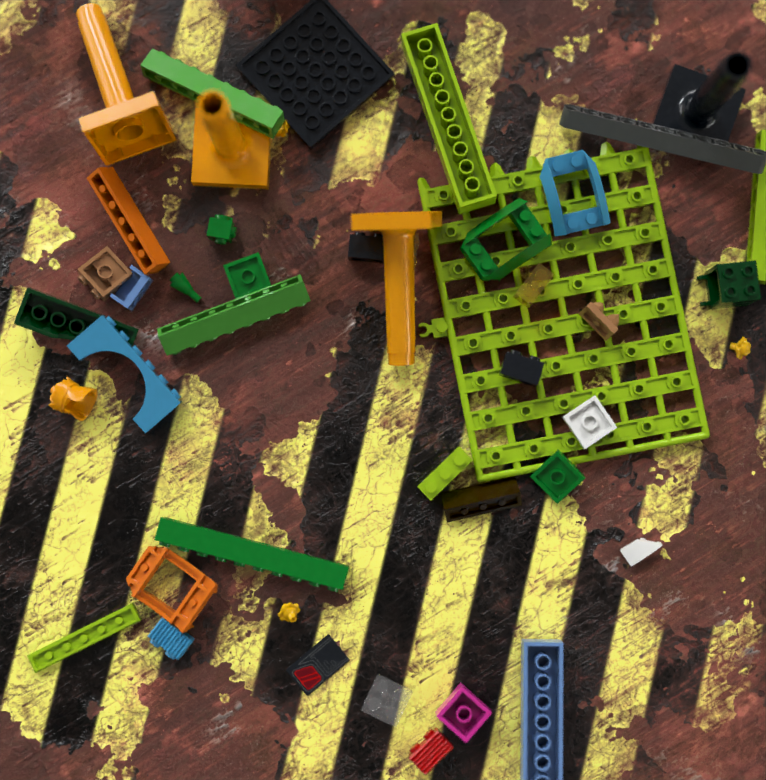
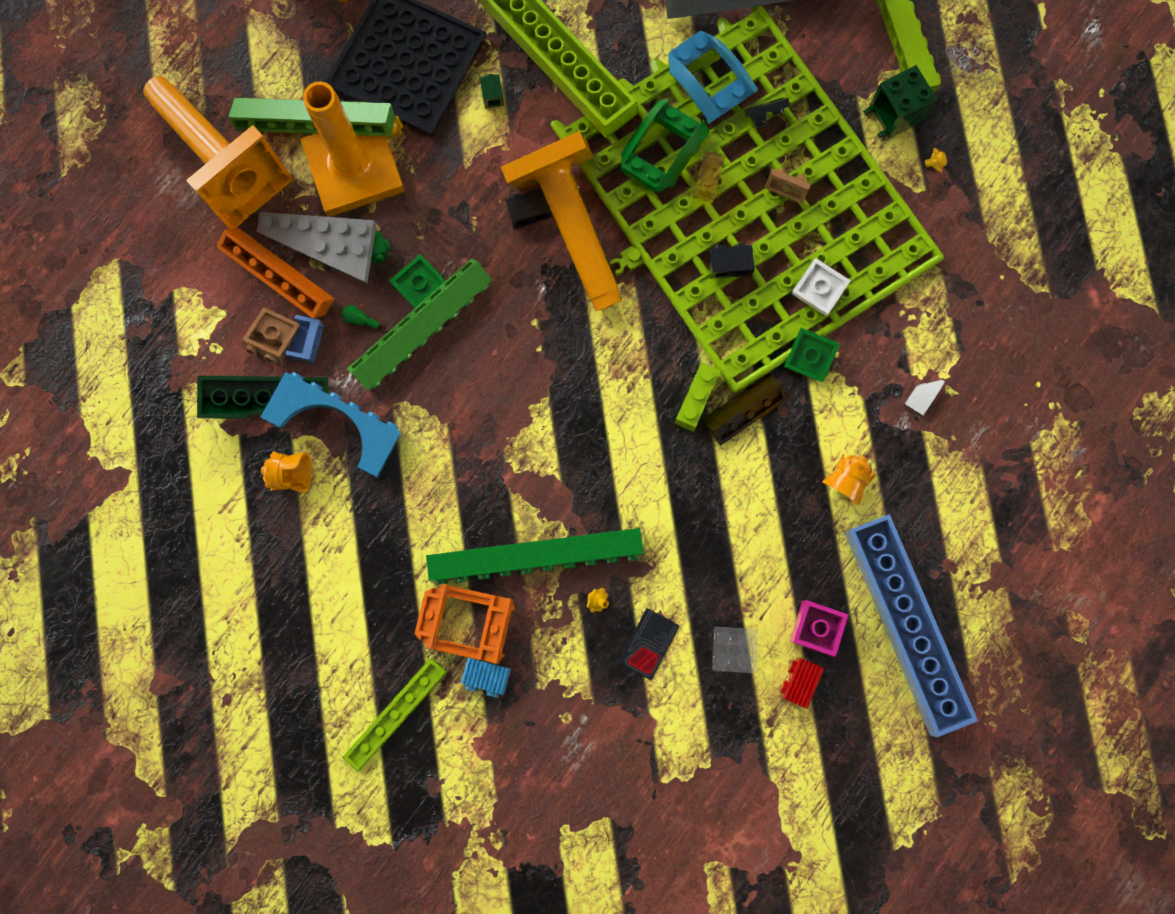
camera: 20 degrees left, 5 degrees down
none -> light grey wing [257,212,377,283]
none -> dark green brick [479,74,505,109]
none -> black hinge [744,97,790,128]
none -> light orange hat [822,454,876,506]

